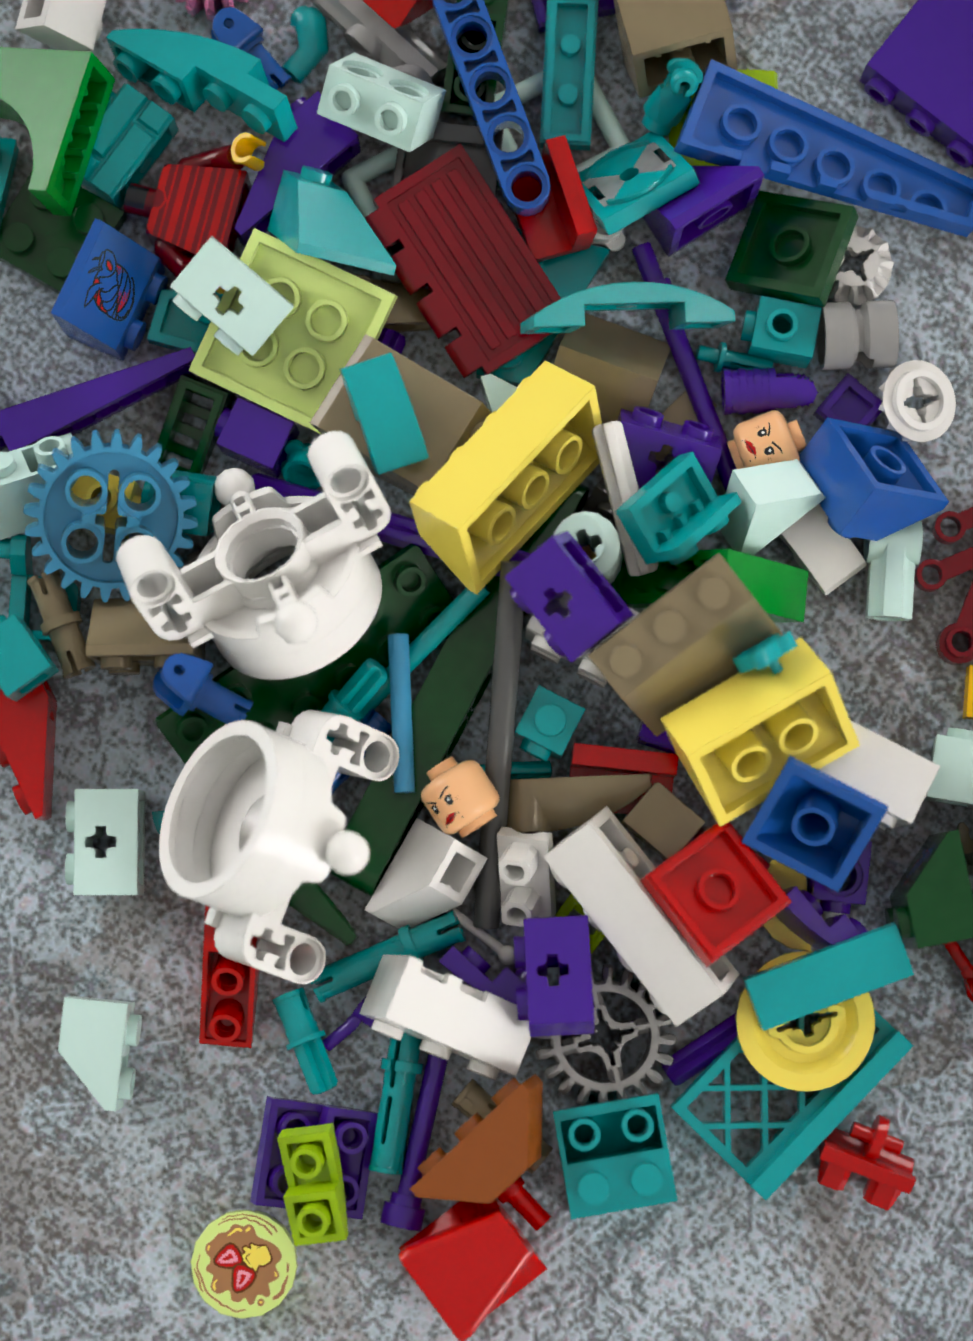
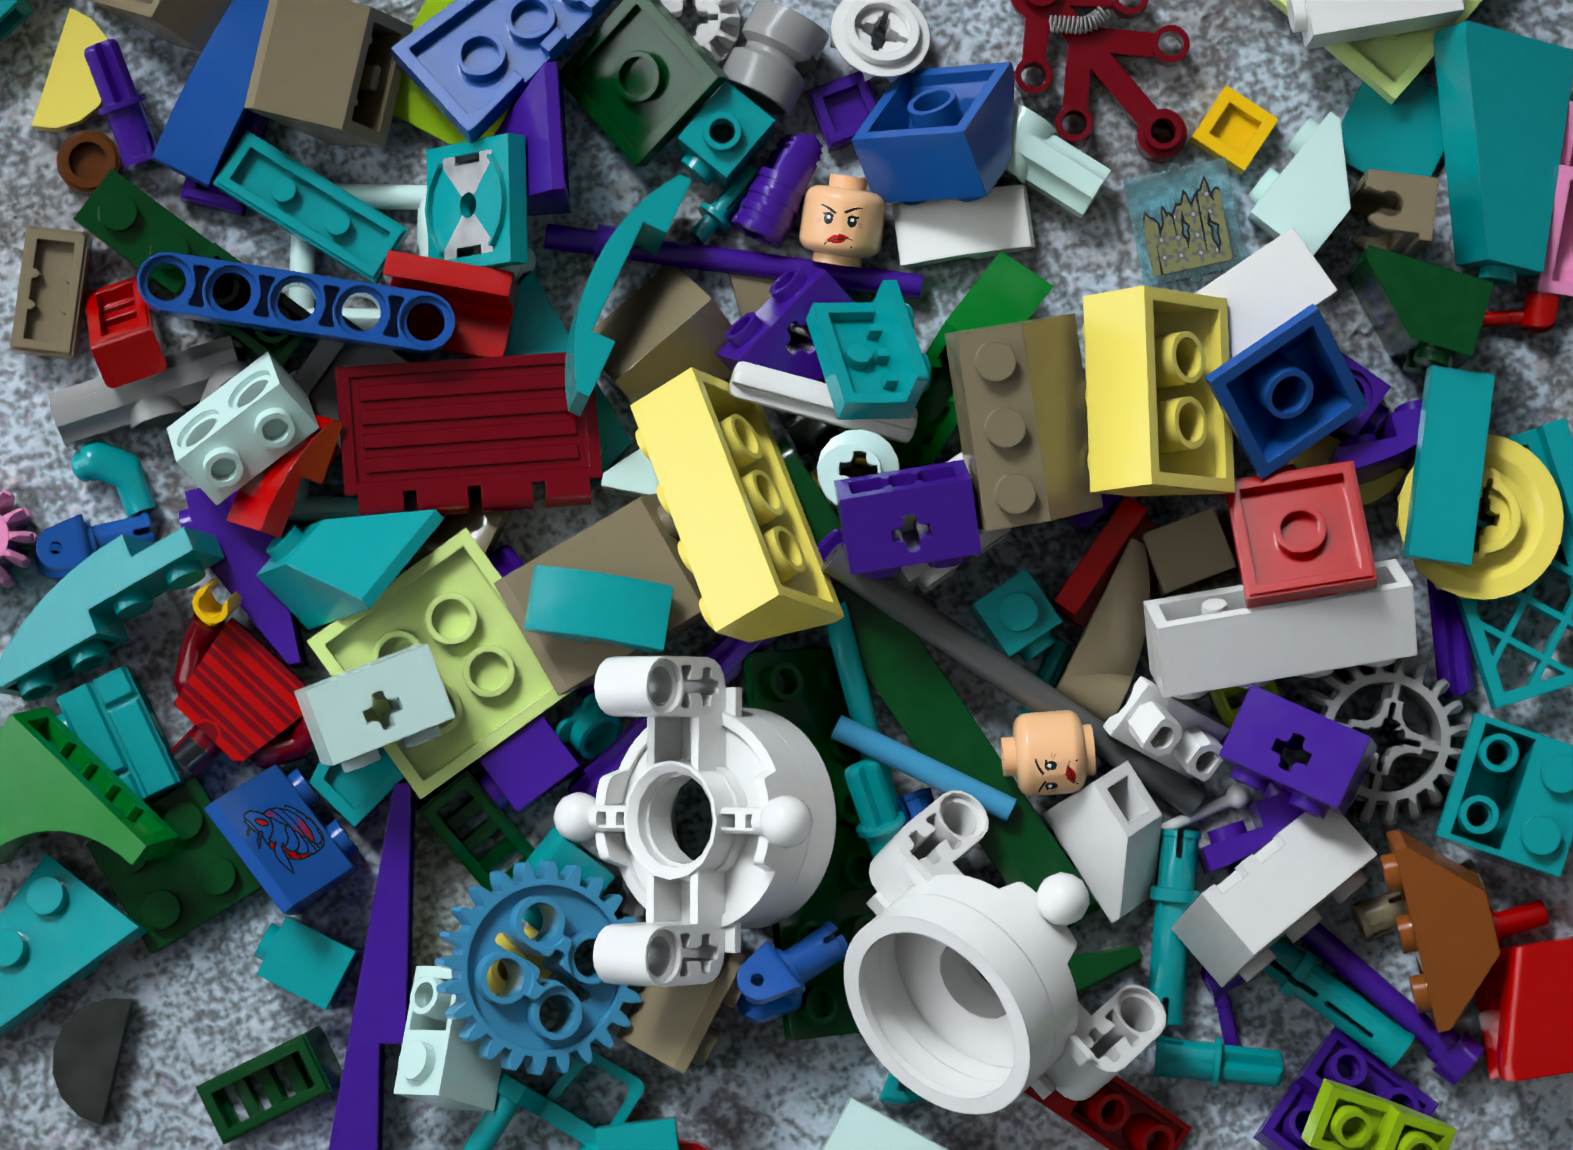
camera: 65 degrees left, 0 degrees up
dark tan pin [27,569,96,679] -> none
teal arm [641,58,703,136] -> none
light aqua slope [720,459,826,555] -> none
teal piece [732,631,798,675] -> none
none -> red slope [226,414,343,538]
none -> teal brick [255,916,362,1010]
none -> piece [1123,157,1246,287]

